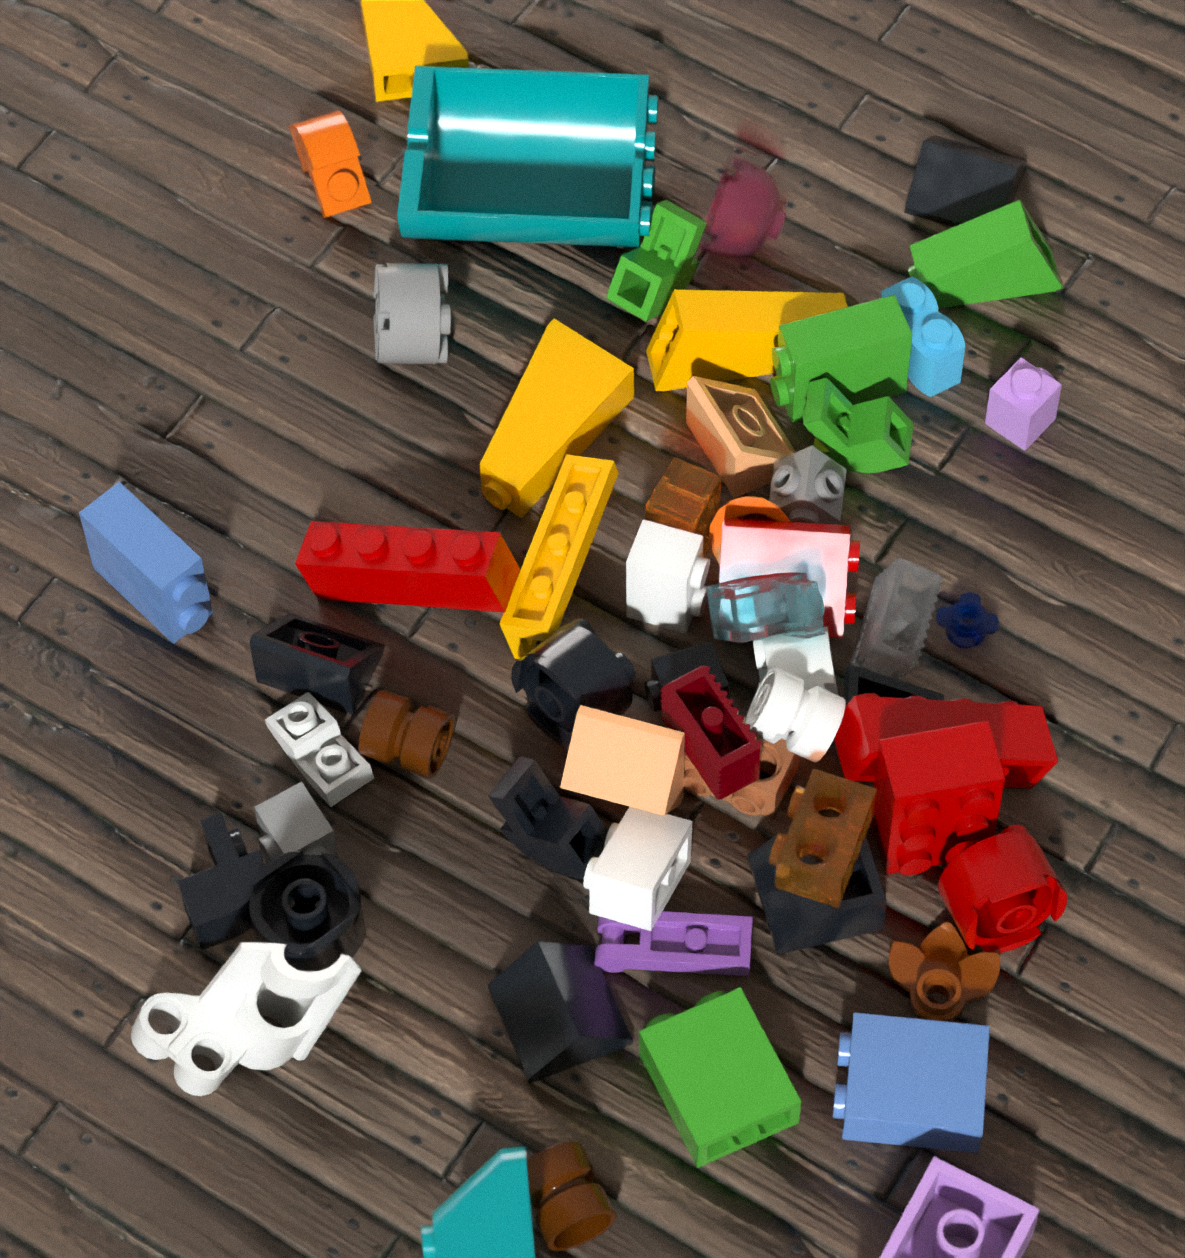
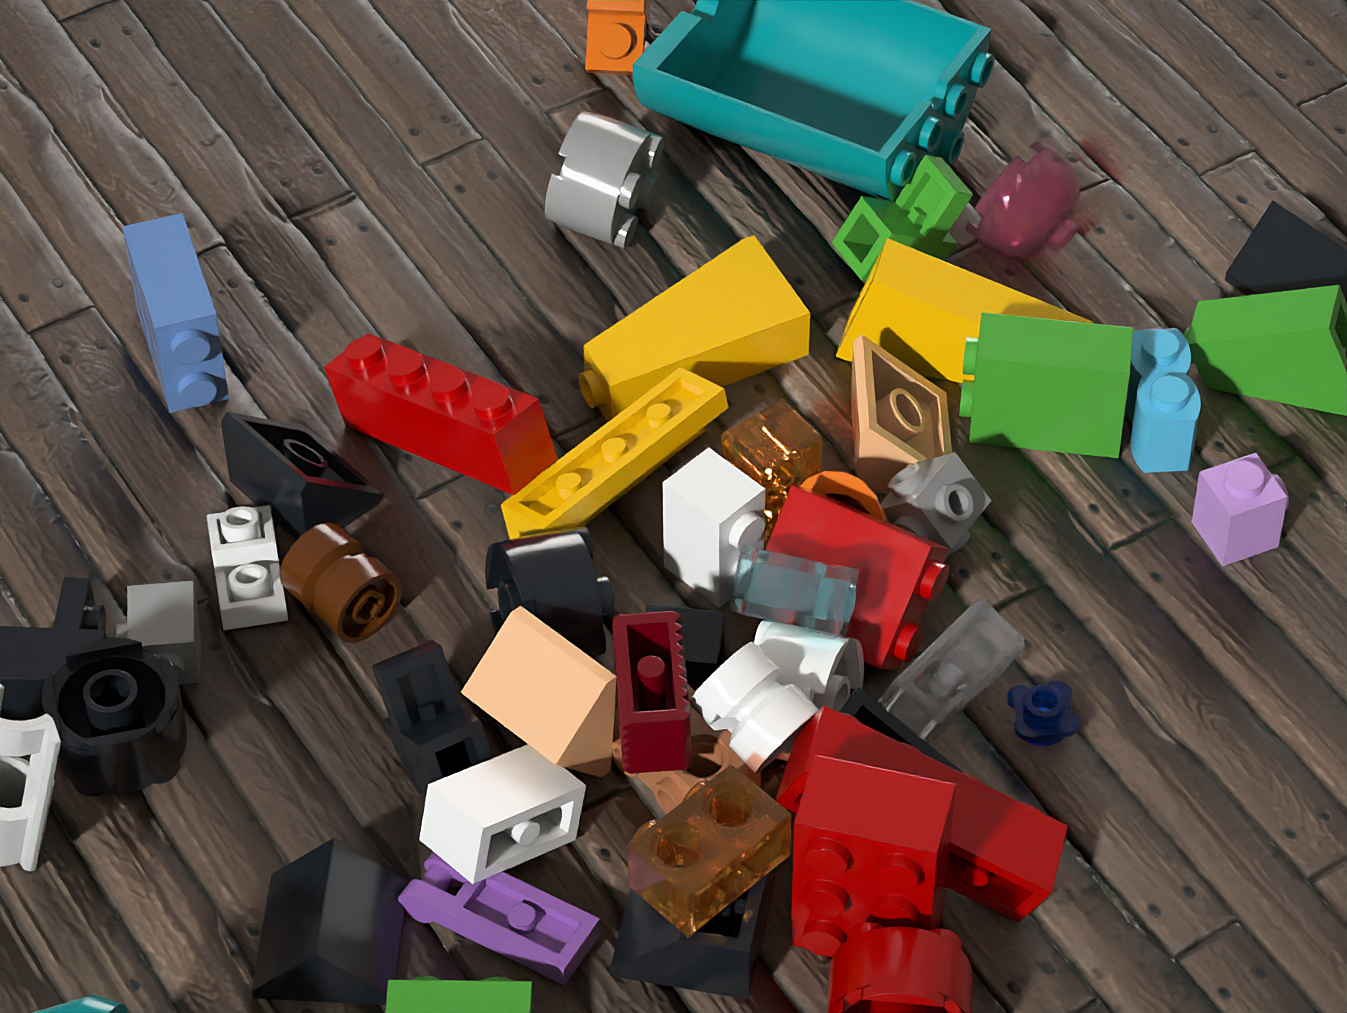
camera: 25 degrees right, 10 degrees down
bright green brick [803,378,914,474] -> none

